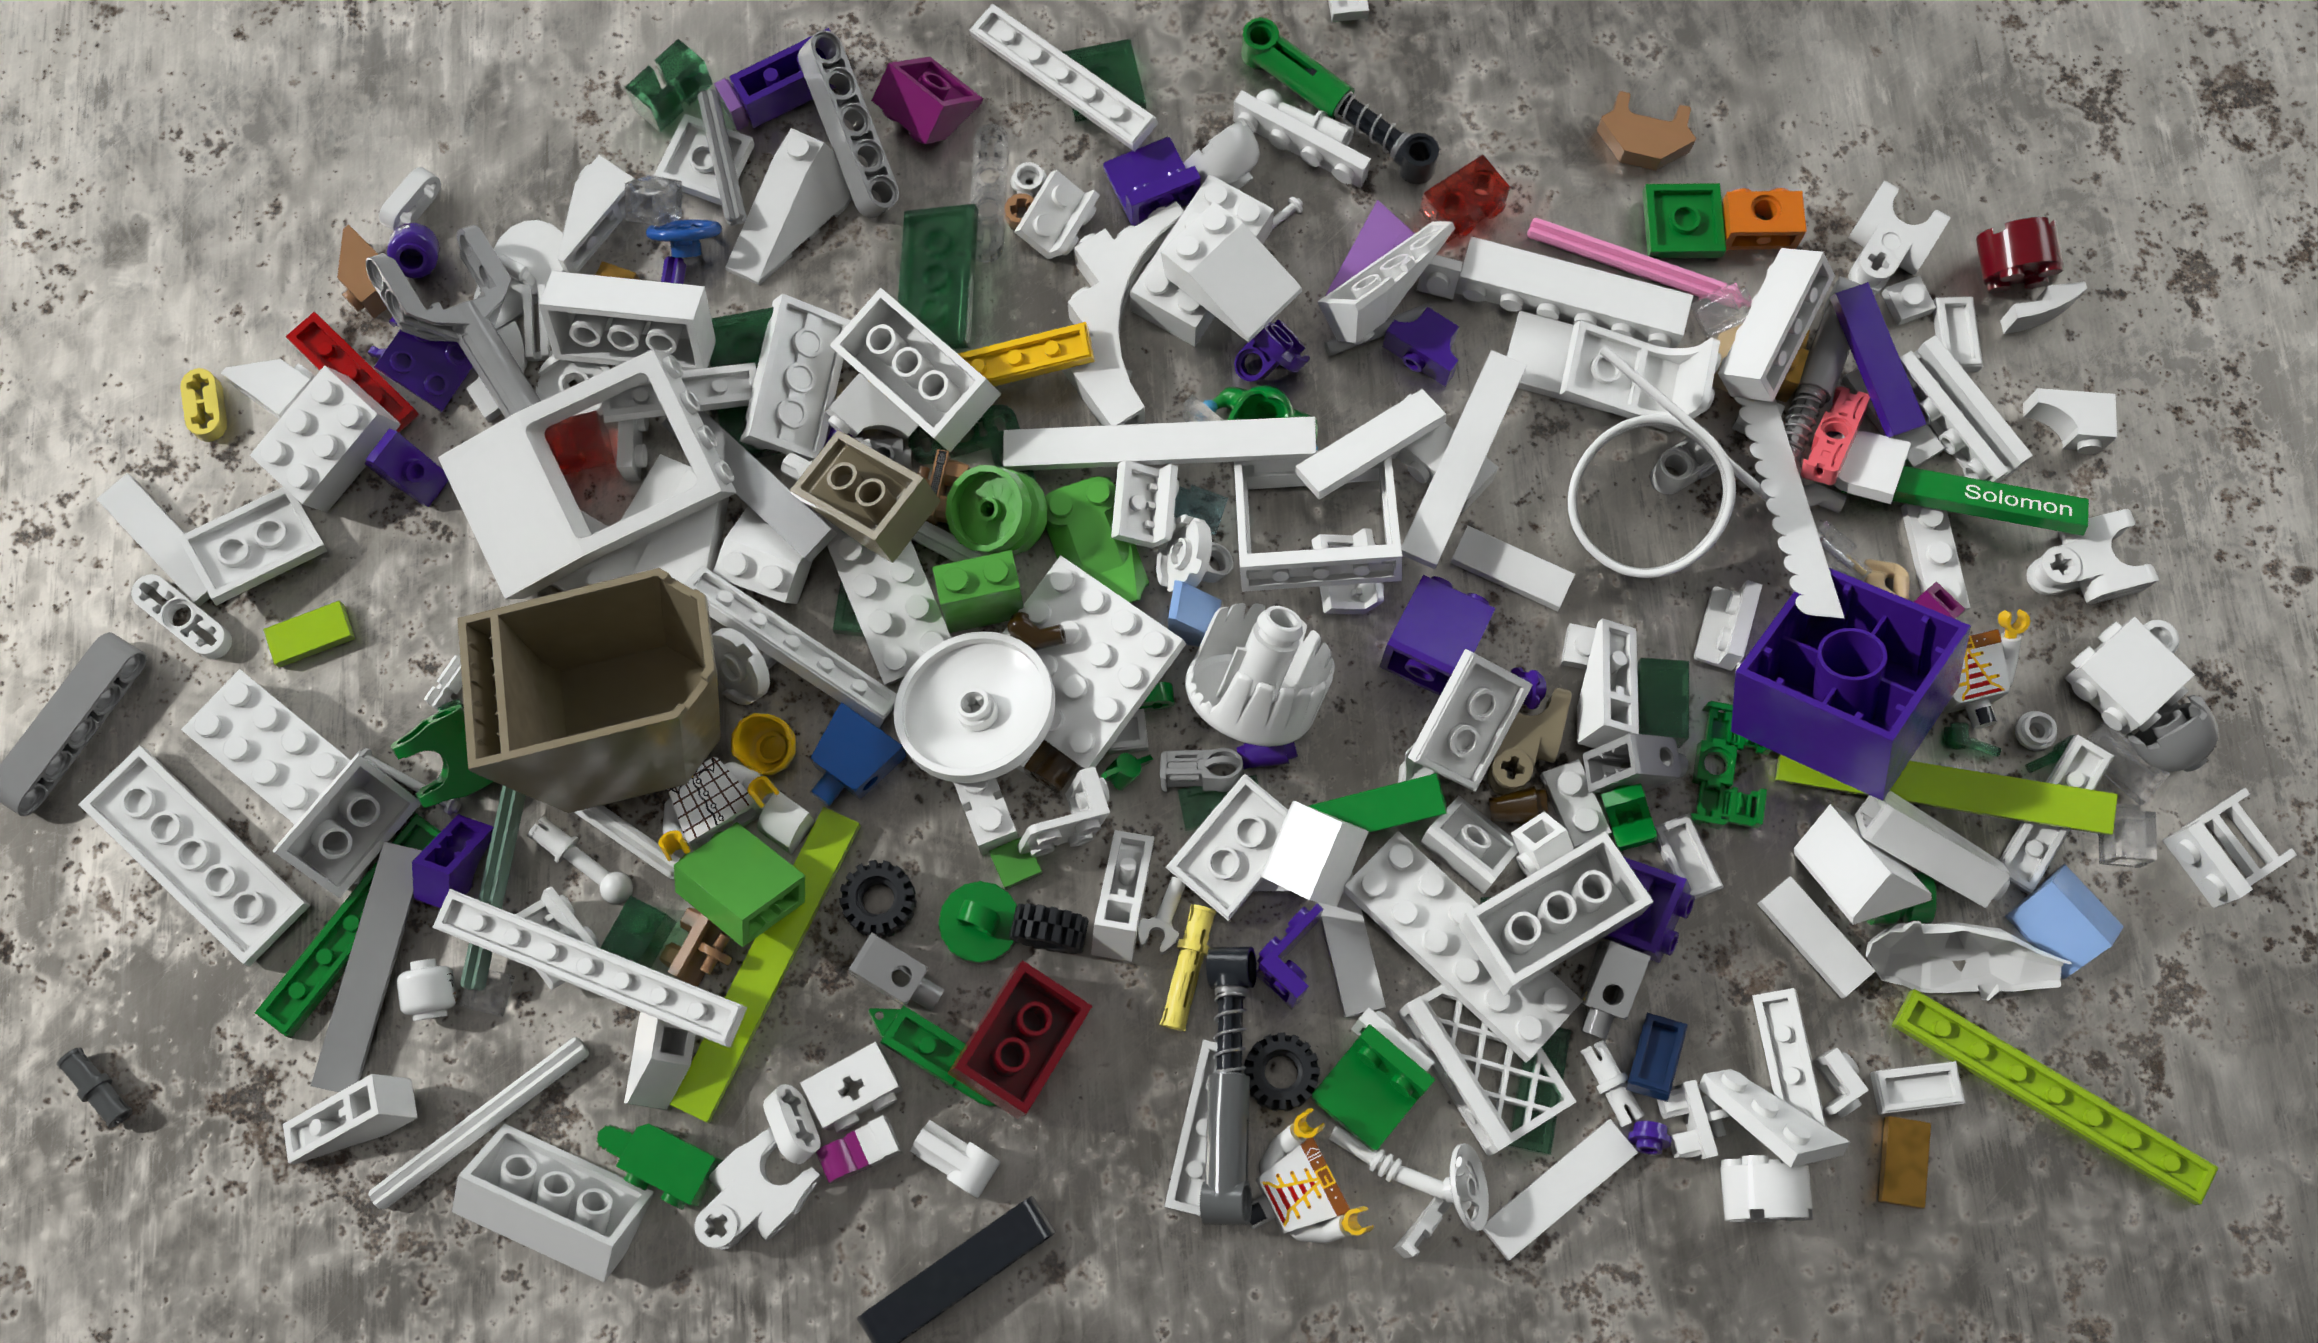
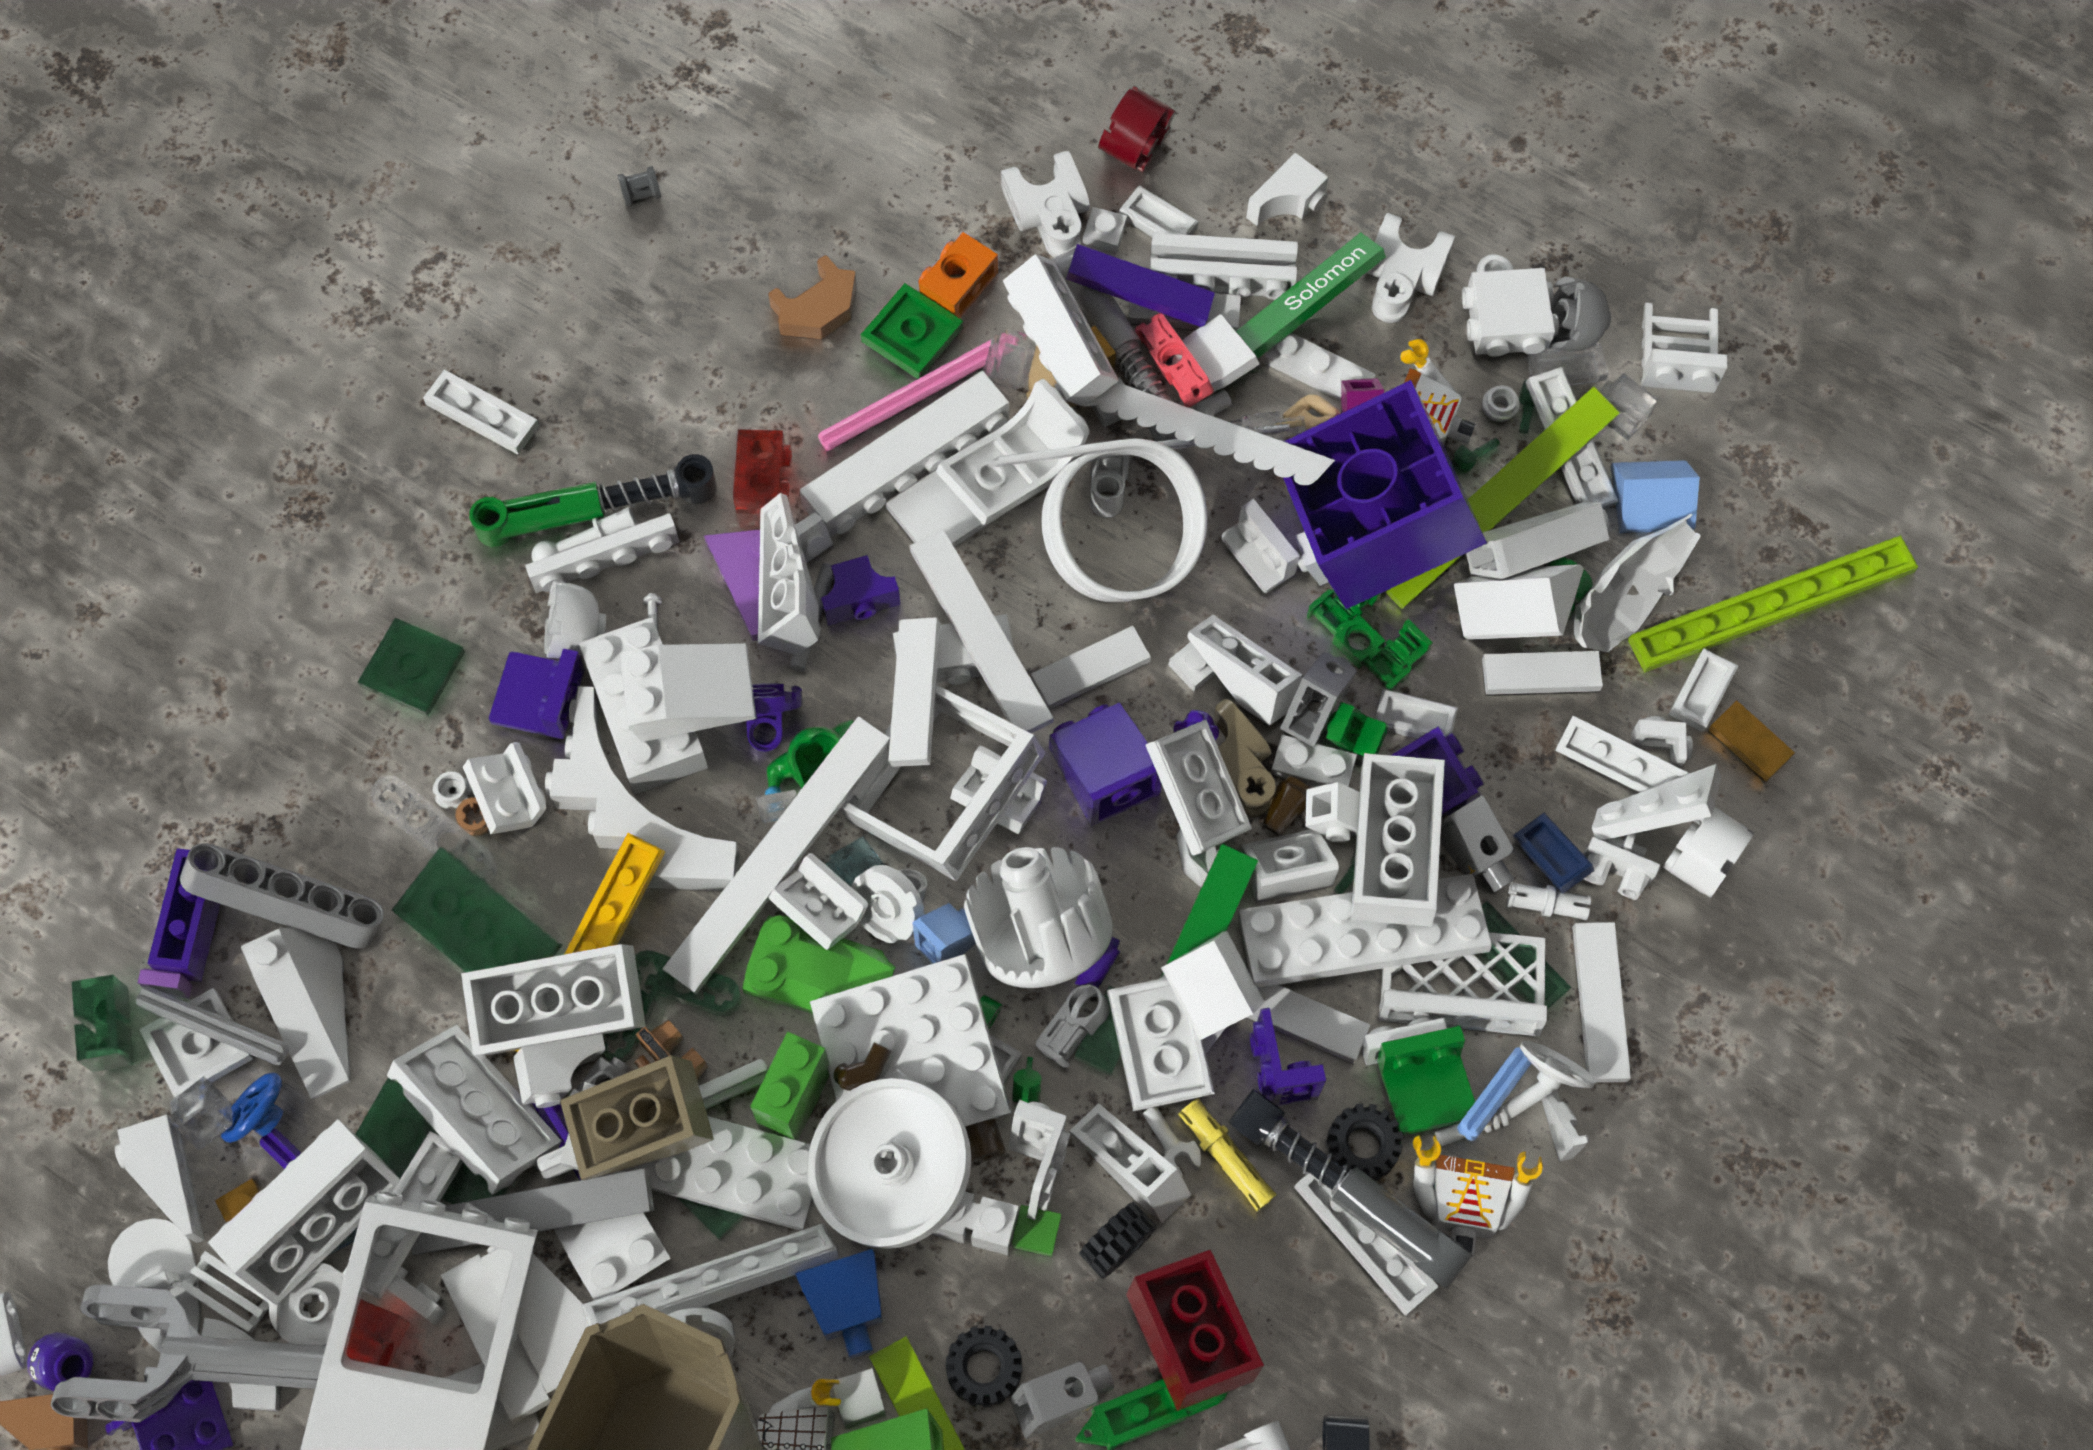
camera: 55 degrees left, 5 degrees down
yellow hair [731,713,796,776] -> none
magenta slope [871,56,983,144] -> none
green tile [938,881,1017,965] -> none
bright green wheel [946,465,1048,556] -> none
white tile [969,4,1158,152] -> none
dark purple plate [1628,1121,1672,1155] -> none
clear green brick [1637,658,1689,748] -> none
white slope [2000,282,2087,334] -> none
none -> light blue axle [1457,1047,1532,1141]

